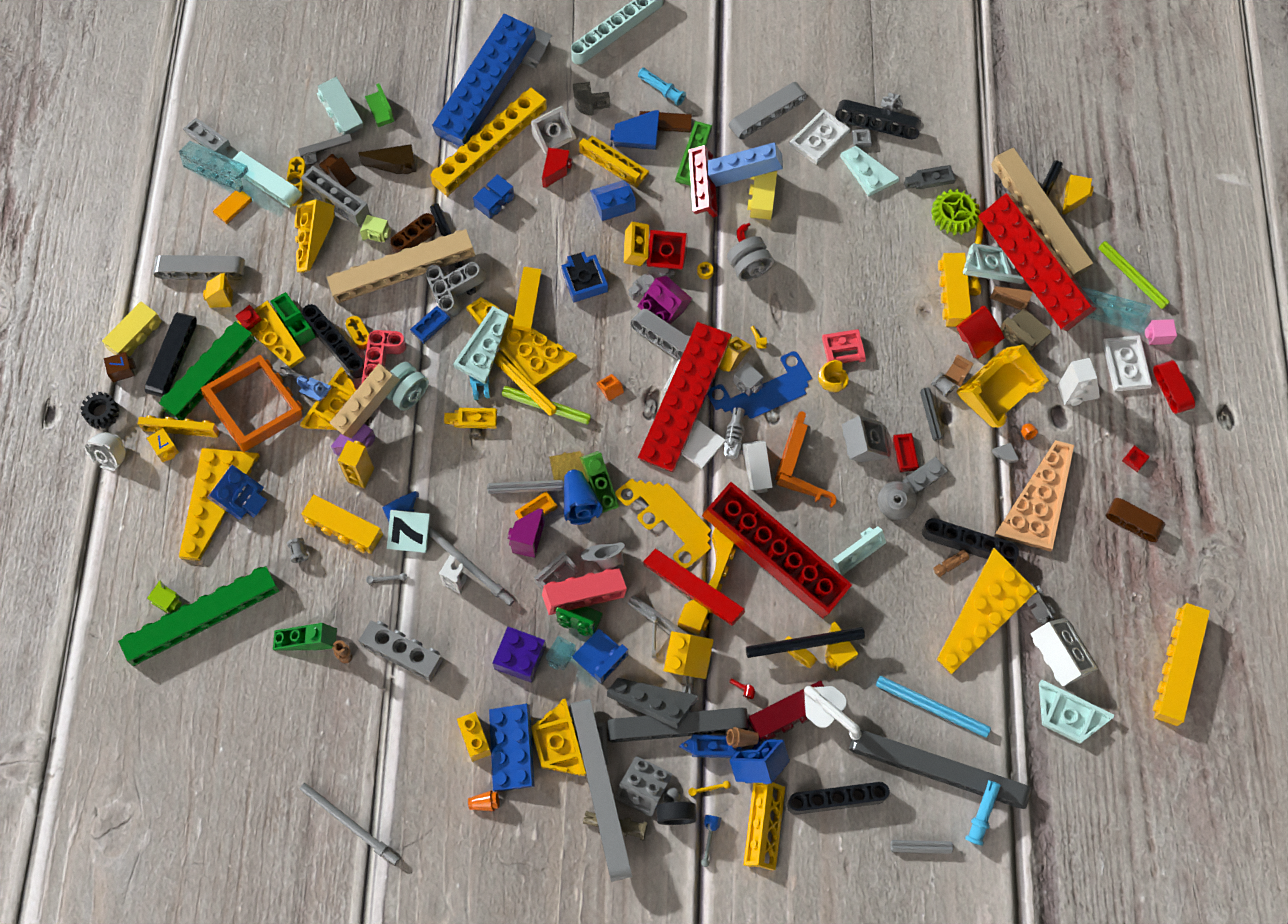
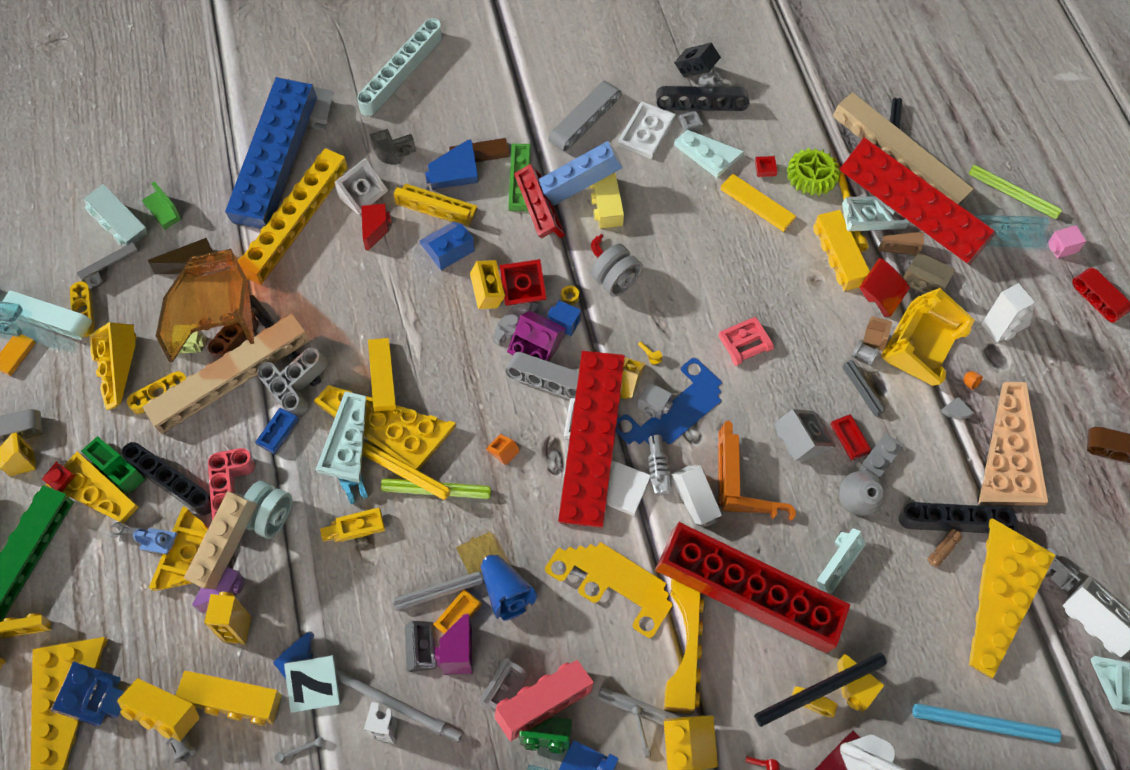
camera: 15 degrees left, 5 degrees down
orange window [201,354,303,453] -> none
light grey brick [301,166,370,227] -> none
reddish brown slope [319,154,357,188] -> none
yellow beam [345,316,369,349] -> none
blue piece [473,174,514,219] -> none
piece [561,252,608,303] -> none
bright green slope [580,451,619,513] -> none
light grey piece [581,543,625,570] -> none
medium azure pin [638,67,686,106] -> none
red tile [643,548,745,626] -> none
yellow hair [818,360,849,393] -> none
dark grey hinge [904,165,956,189] -> none
yellow slope [1062,175,1094,215] -> none
white tile [1102,335,1152,392] -> none
red tile [1122,445,1150,472] -> none
none -> yellow brick [117,678,200,741]
none -> yellow beam [127,371,187,414]
none -> clear orange windscreen [156,249,254,362]
none -> dark grey slope [405,621,436,672]
none -> blue brick [547,300,581,336]
none -> black brick [674,42,721,77]
none -> yellow tile [720,174,796,232]
none -> red plate [754,156,777,177]

